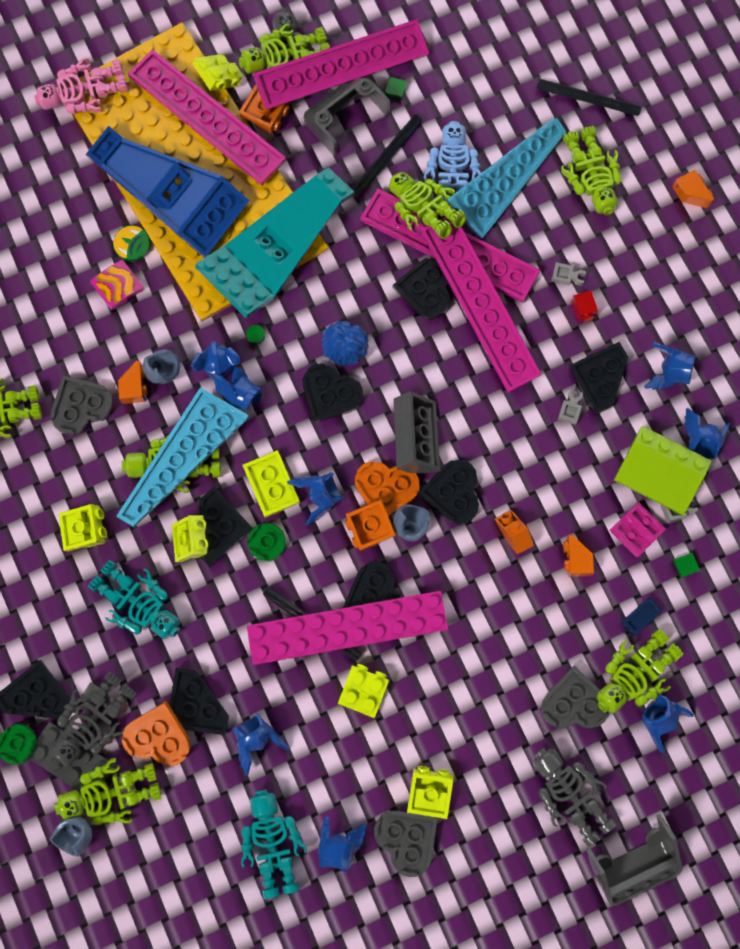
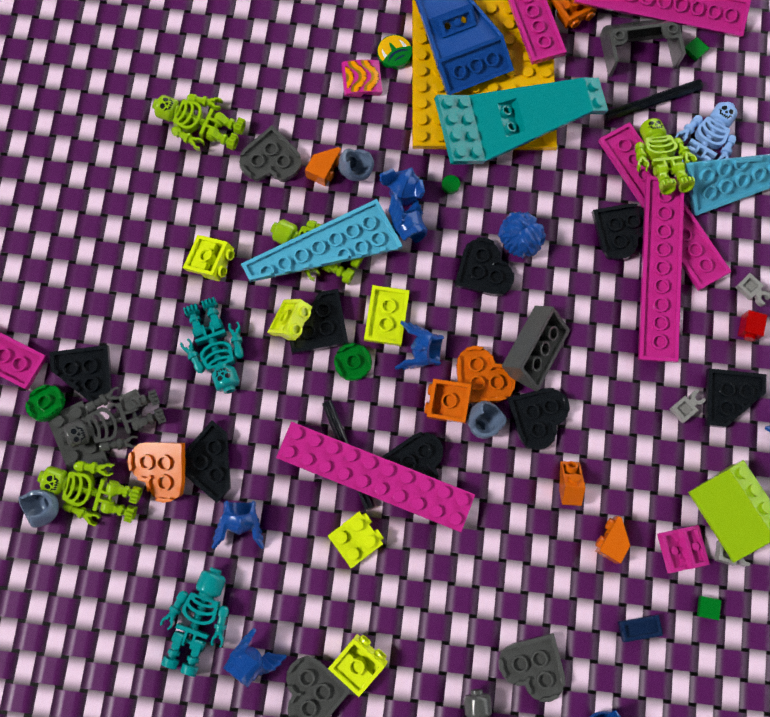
camera: 30 degrees right, 0 degrees up
lime piece [597,629,684,713] -> none

